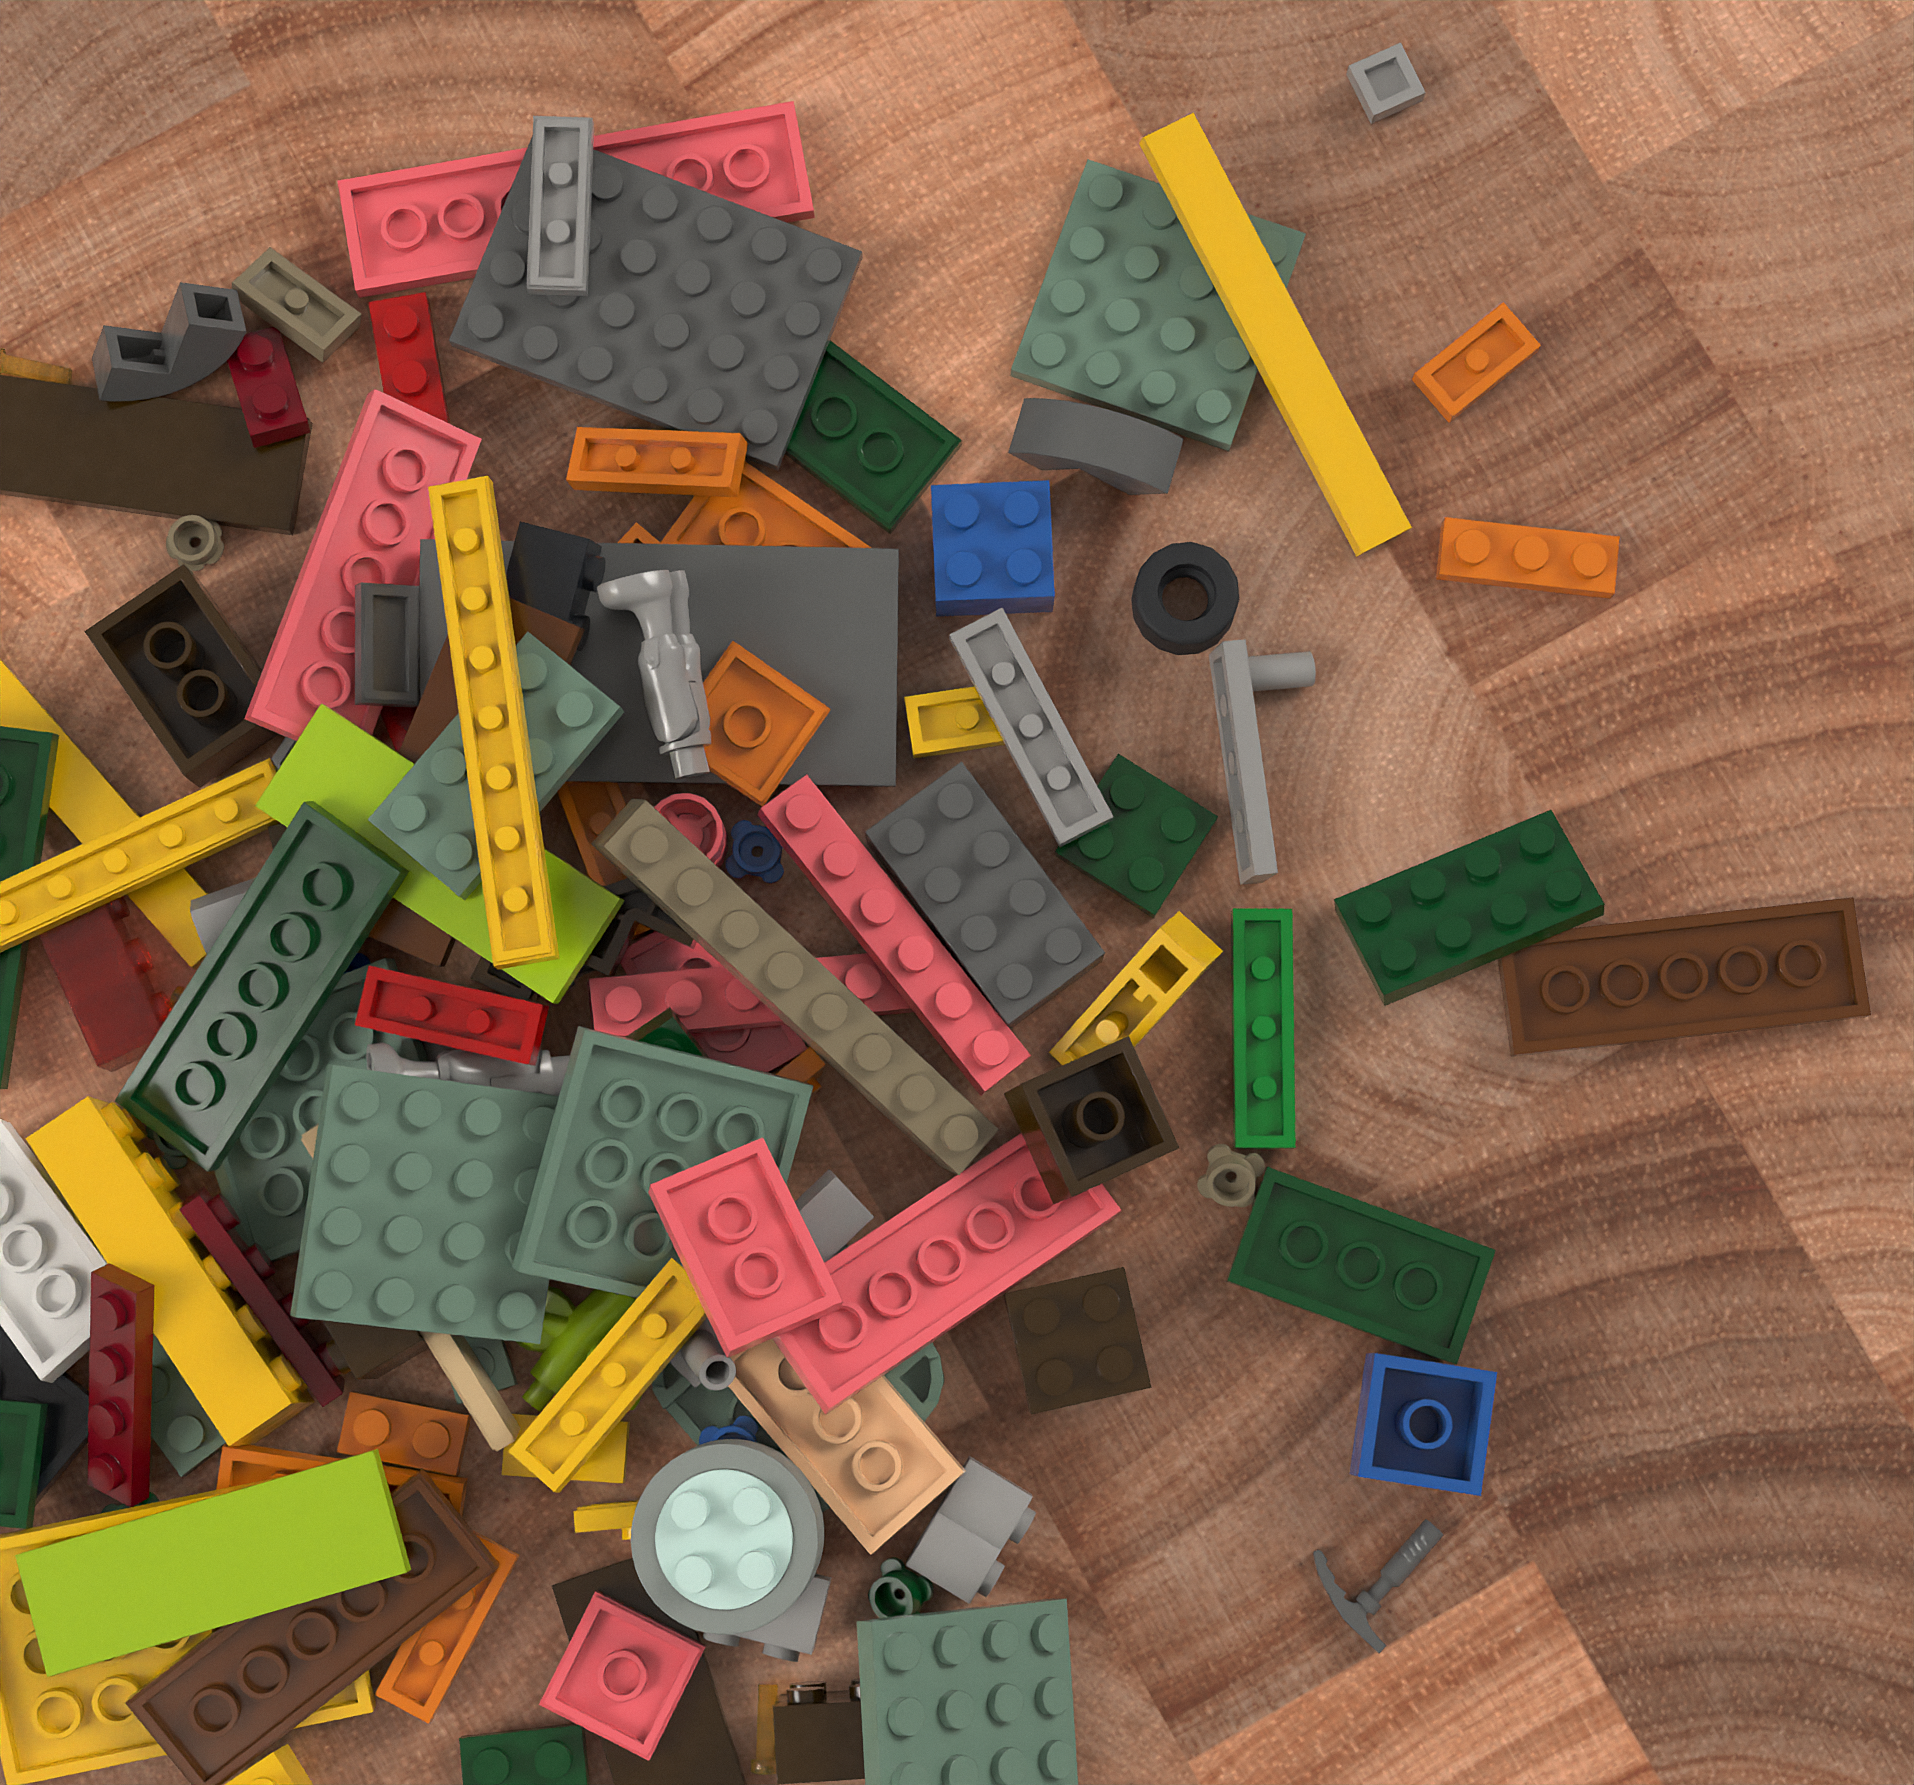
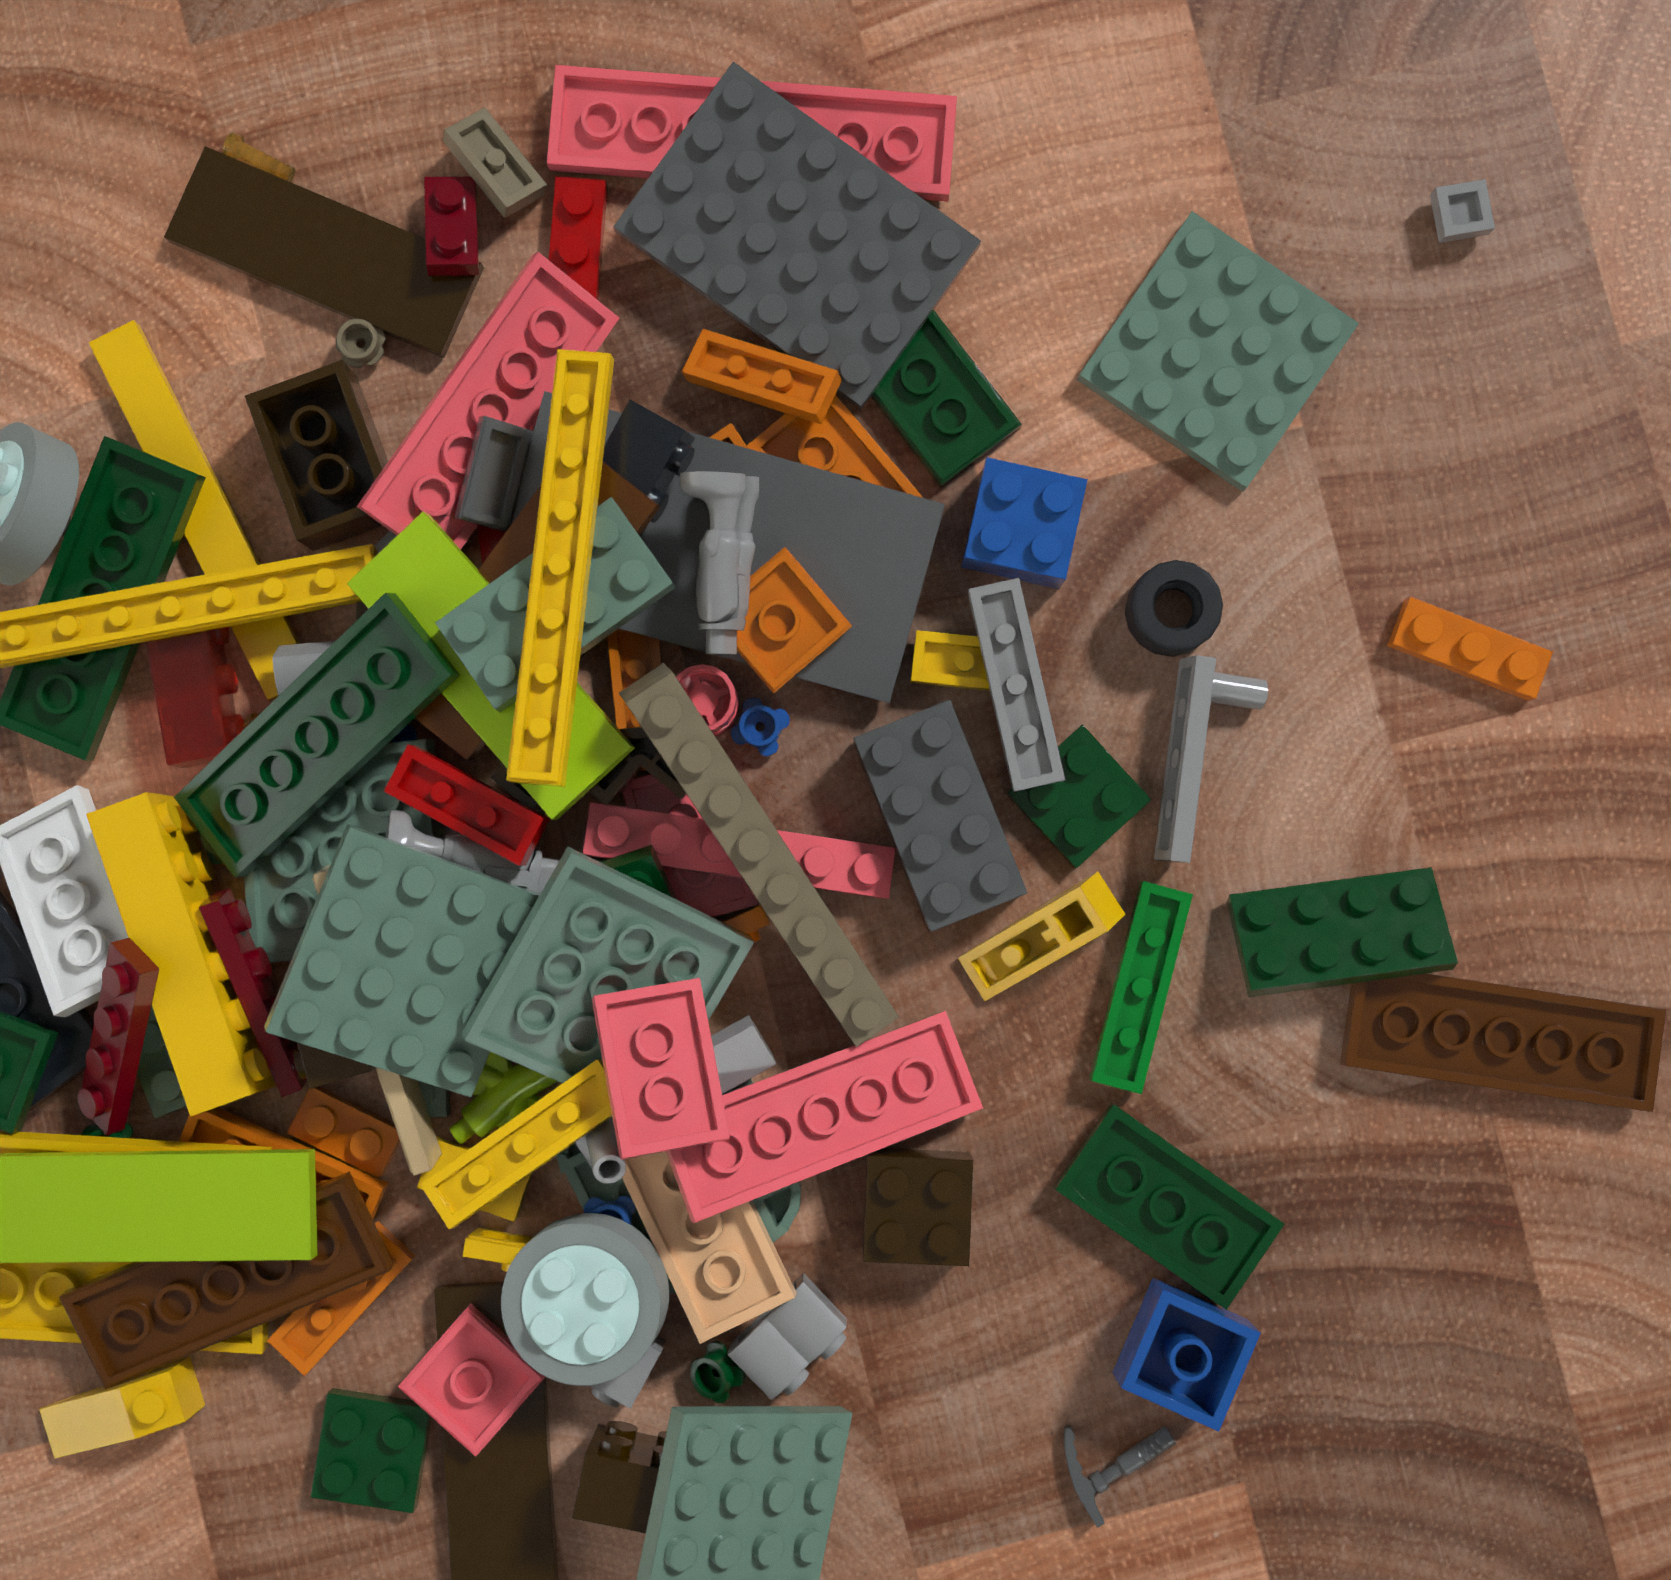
camera: 15 degrees right, 5 degrees up
dark grey brick [92,282,246,401] -> none
light grey tile [527,116,594,296] -> none
clear yellow piece [750,1684,778,1775] -> none
coral plate [757,774,1031,1096] -> none
dark brown brick [1004,1036,1179,1204] -> none
dark grey brick [1008,398,1183,495] -> none
yellow tile [1139,113,1412,557] -> none
dark tan plate [1197,1144,1265,1207] -> none
orange plate [1412,302,1541,423] -> none

